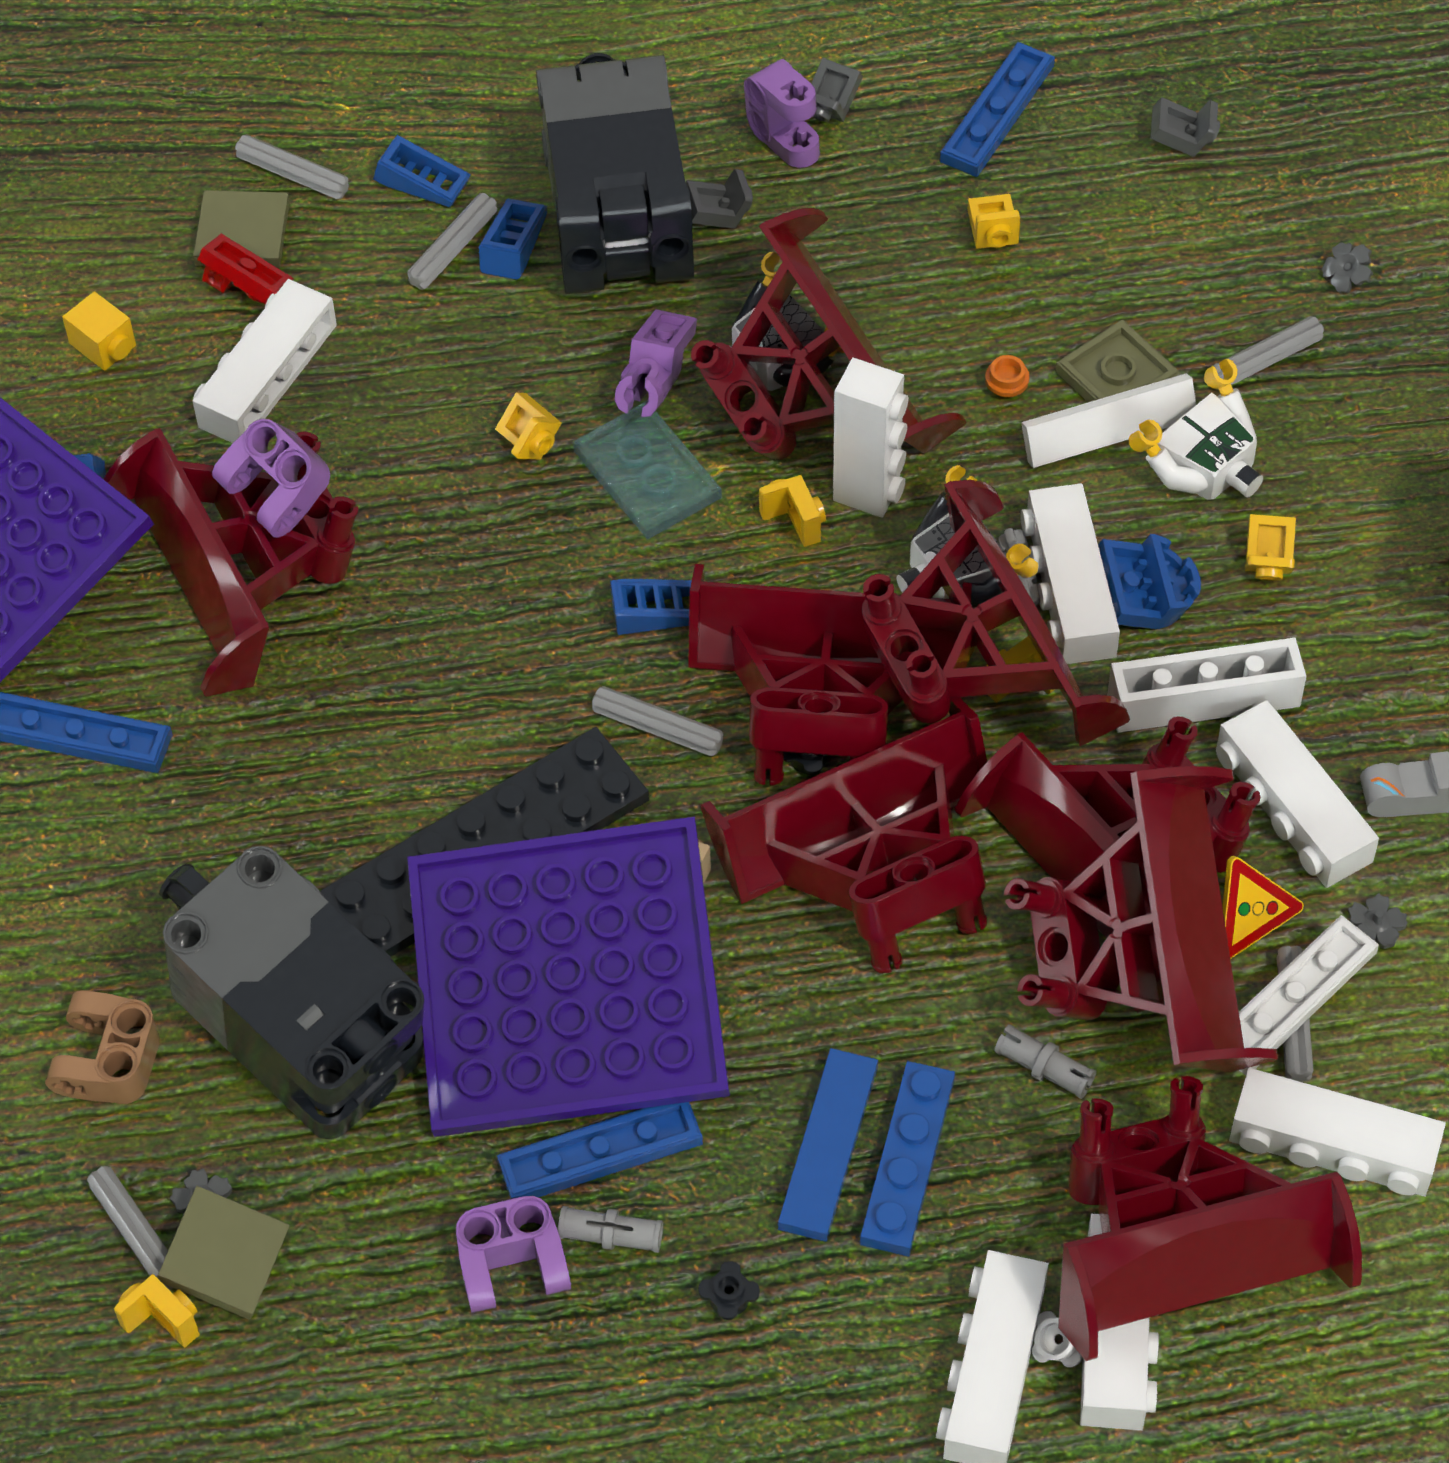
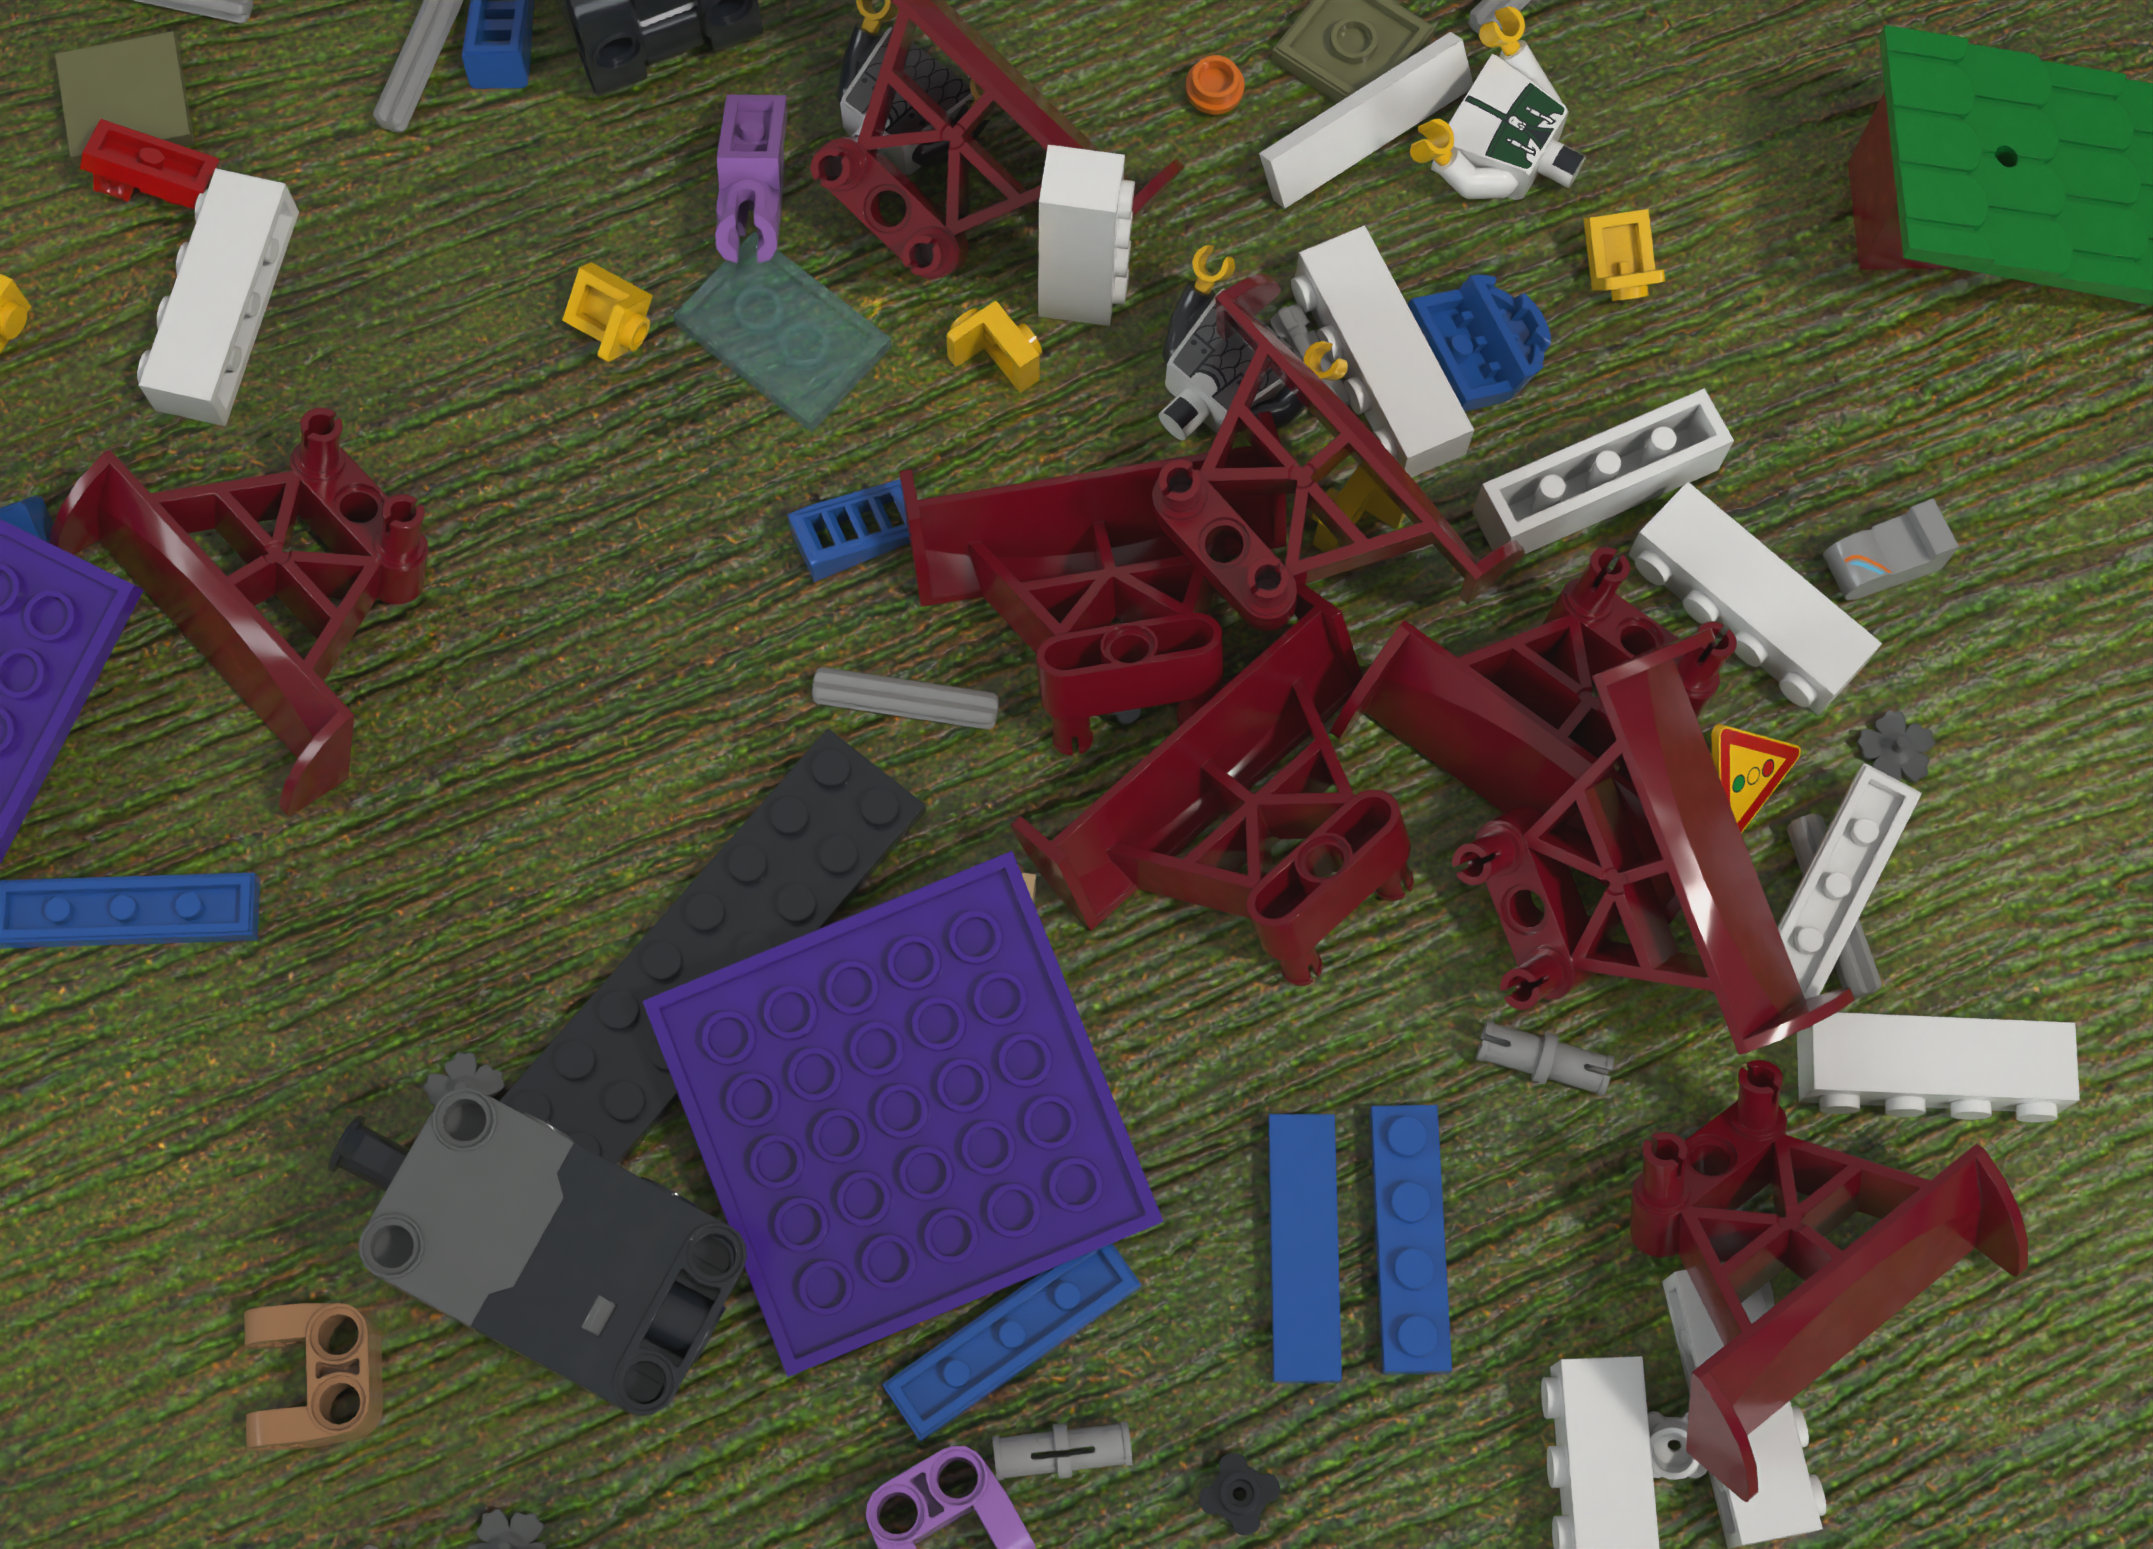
camera: 20 degrees left, 15 degrees up
medium lavender piece [212,419,330,537] -> none

